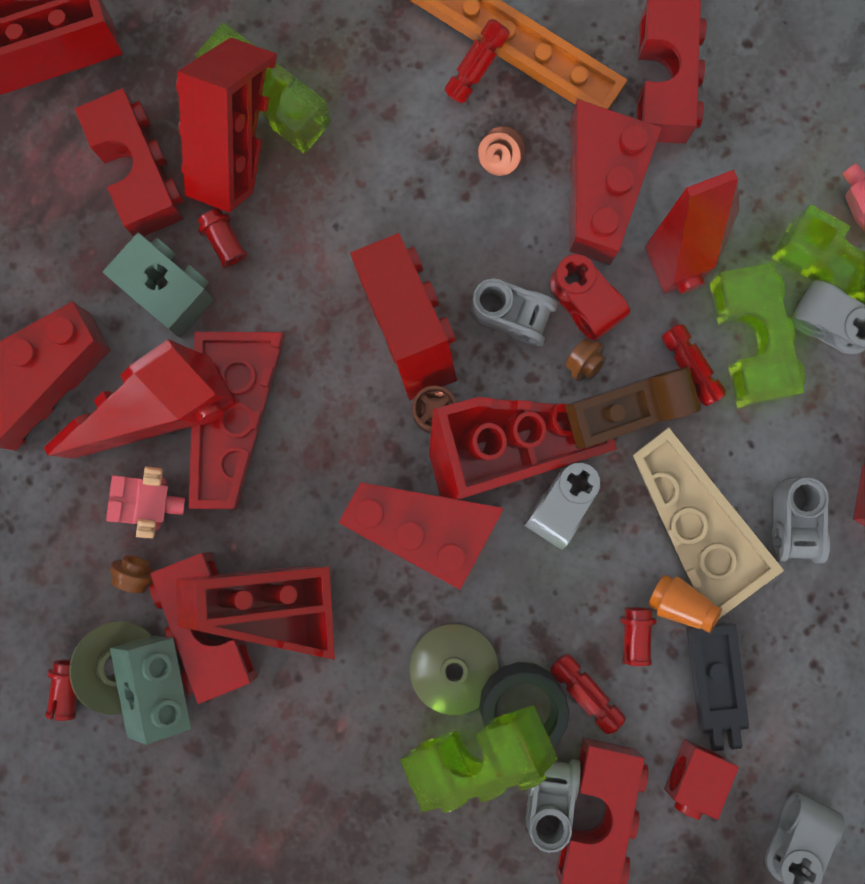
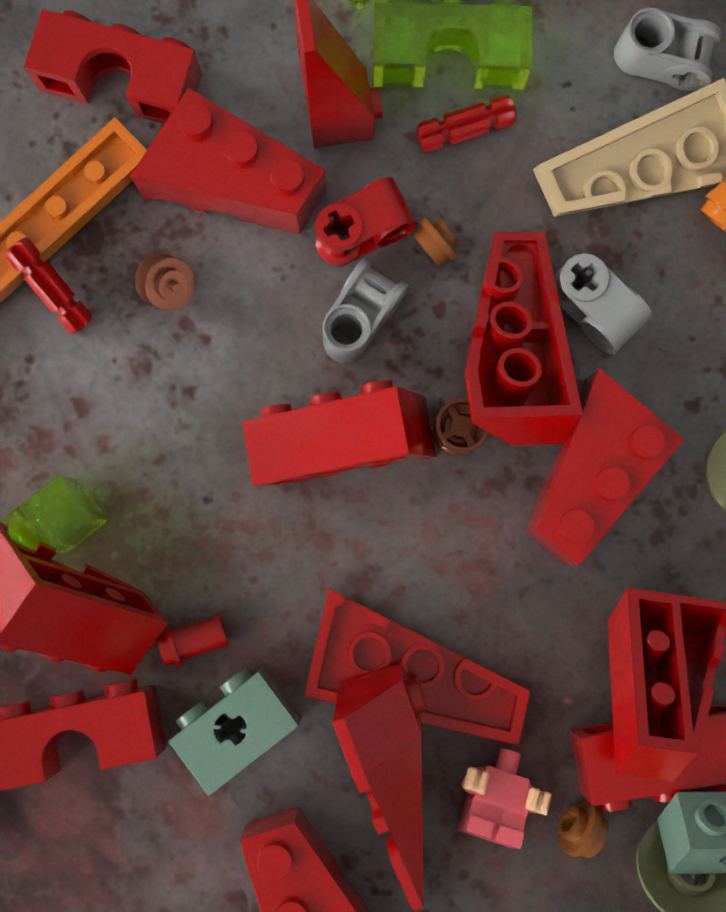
camera: 85 degrees left, 0 degrees up
reddish brown plate [565,367,701,448] -> none

